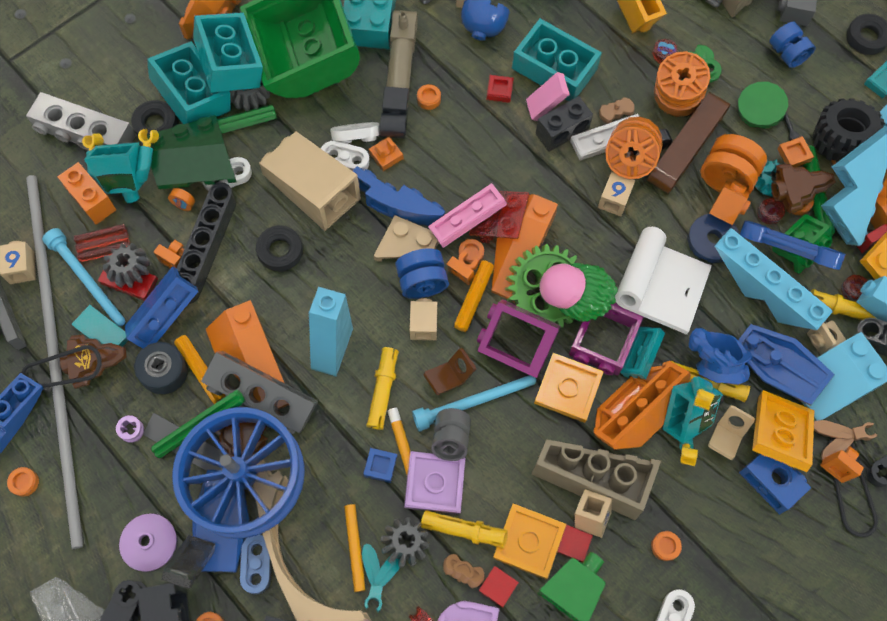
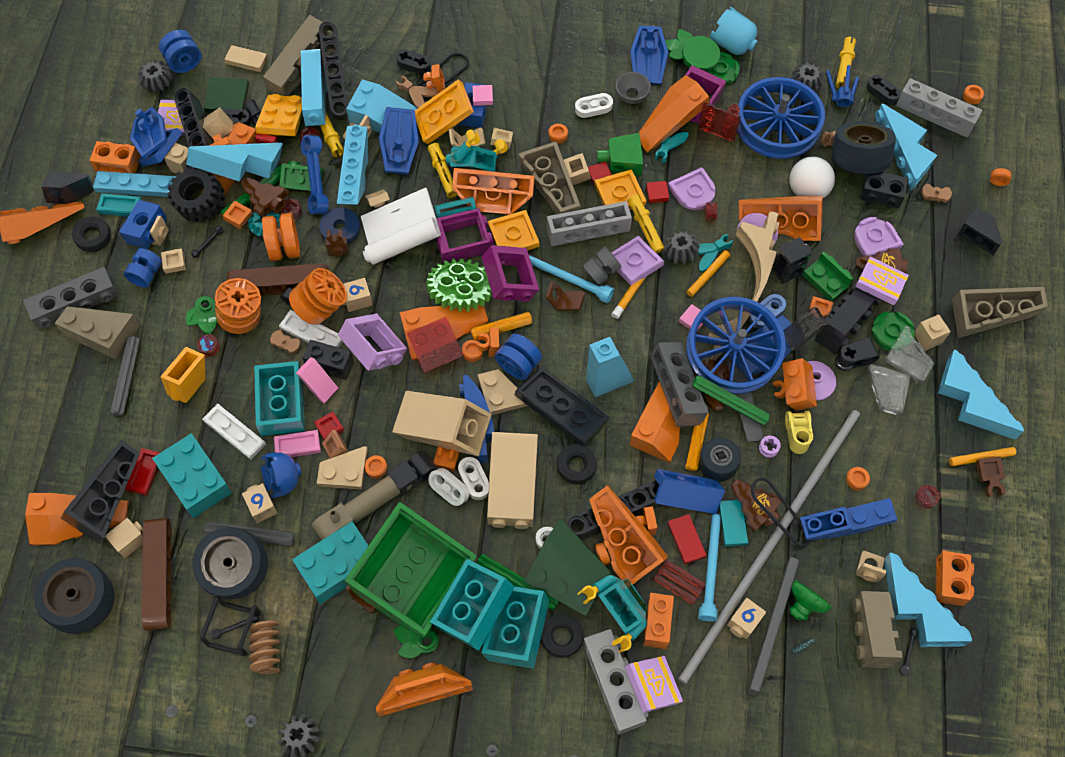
camera: 130 degrees left, 5 degrees down
dark grey gear [103,243,150,288] -> none
blue tile [363,448,398,483] -> none
yellow pin [366,347,399,430] -> none
tan brick [410,298,437,340] -> none
bright pink tile [428,183,507,248] -> none
medium nougat piece [443,554,484,588] -> none
hair [540,263,618,322] -> none
blue piece [689,328,752,385] -> none
orange brick [709,181,751,225] -> none
green tile [738,82,788,129] -> none
none -> blue brick [119,200,167,249]
none -> tan bracket [150,216,169,247]
none -> tan plate [161,248,186,274]
none -> white tile [202,404,266,460]
none -> bright pink tile [274,430,321,457]
none -> tan wing [317,446,368,490]
none -> nougat slope [322,430,349,459]
none -> reddish brown plate [326,229,349,257]
none -> lavender window [338,314,407,371]
none -> tan plate [365,189,389,208]
none -> tan slope [392,391,492,456]
none -> bright pink tile [473,85,493,106]
none -> tan plate [490,128,513,149]
none -> black tile [514,367,609,446]
none -> light grey brick [547,201,632,246]
none -> orange wedge [589,485,668,585]
none -> lavender tile [625,656,683,713]
none -> bright pink tile [679,304,709,333]
none -> orange brick [773,358,817,411]
none -> light yellow piece [785,411,813,454]

